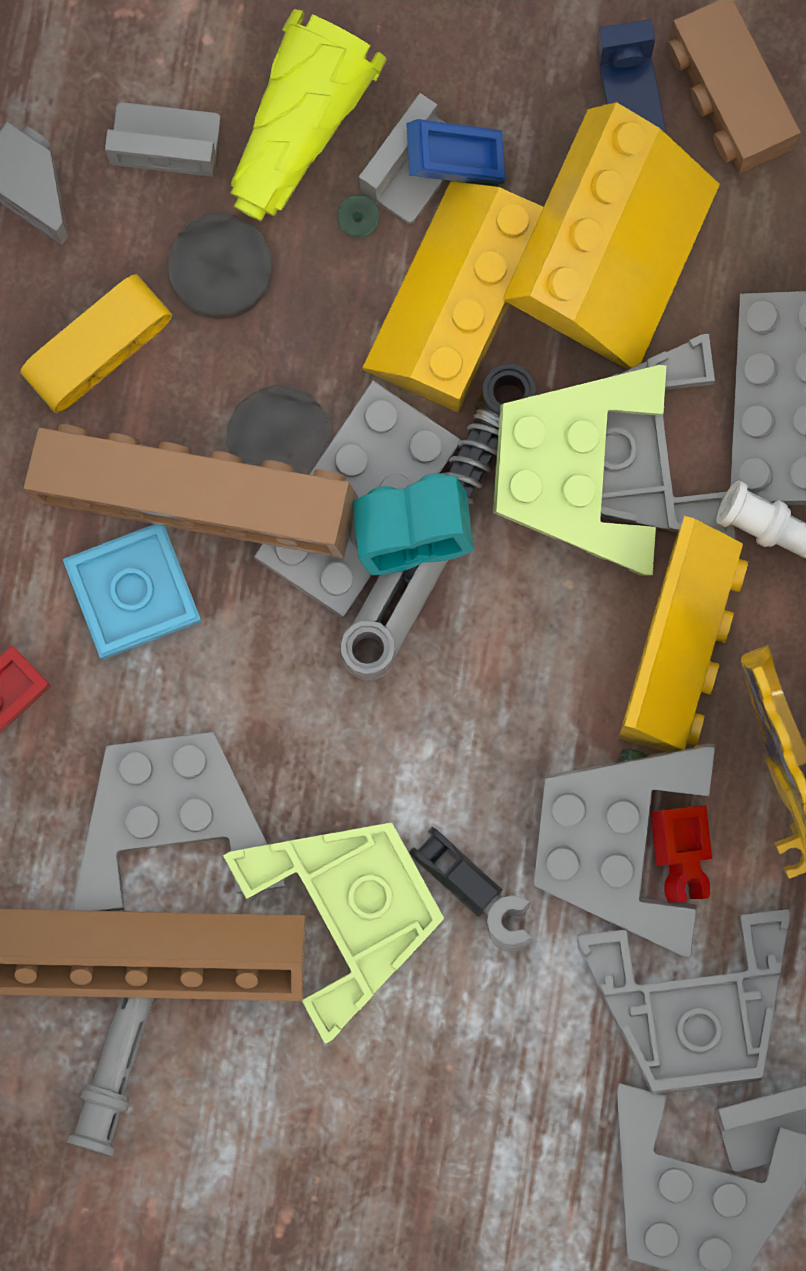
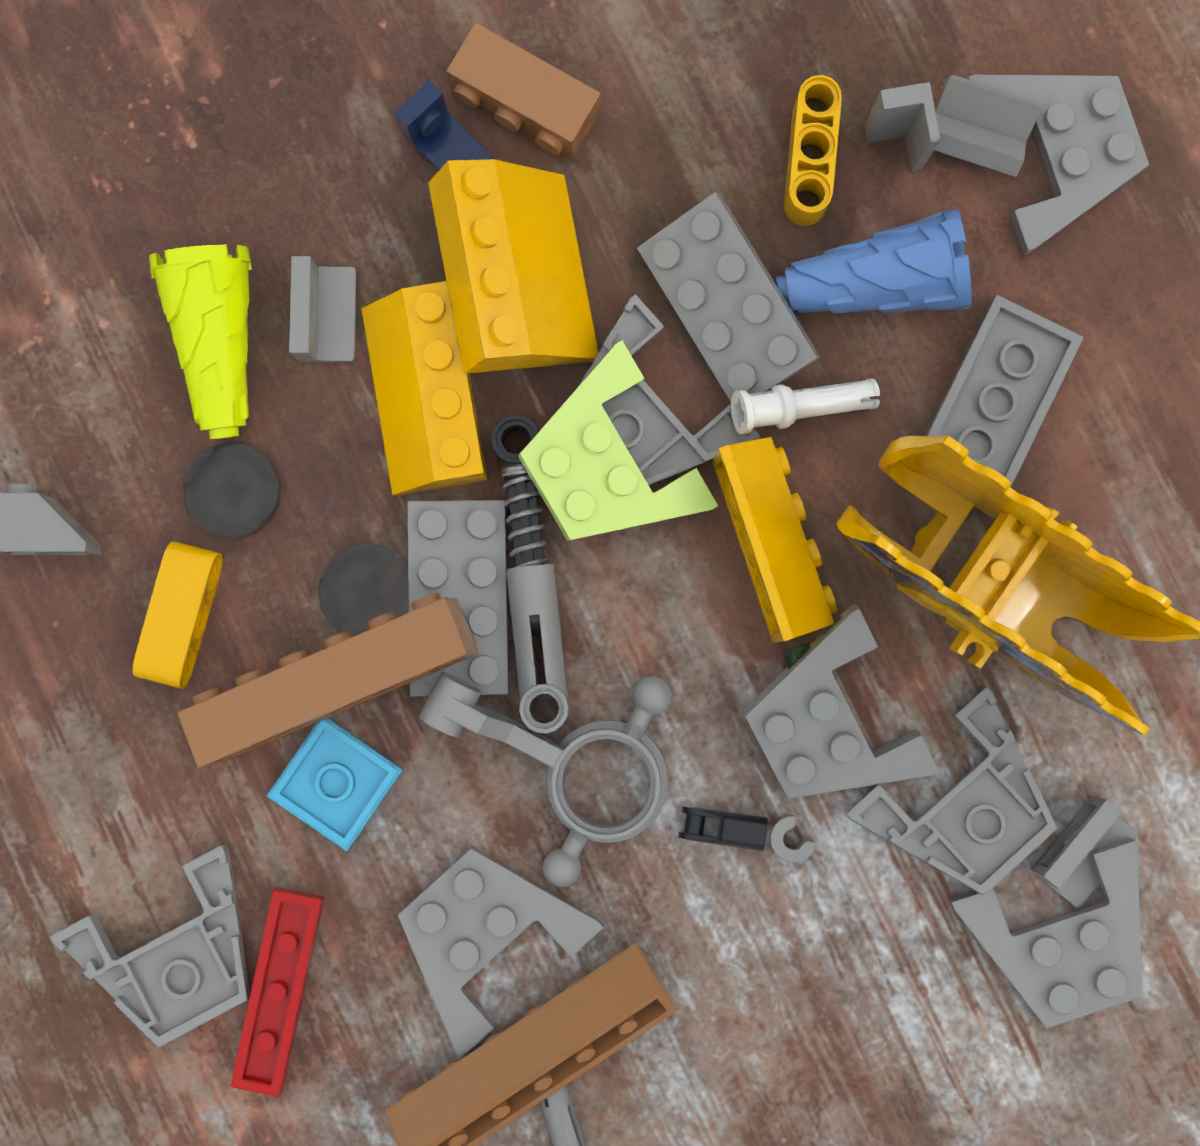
camera: 35 degrees left, 5 degrees up
light grey panel [105,102,221,177] -> none
yellowish green wing [223,822,444,1044] -> none
clear green piece [337,195,380,238] -> none
teal brick [352,473,474,575] -> none
blue tile [406,119,505,186] -> none
red plate [650,805,712,903] -> none
none -> light grey piece [418,672,672,888]

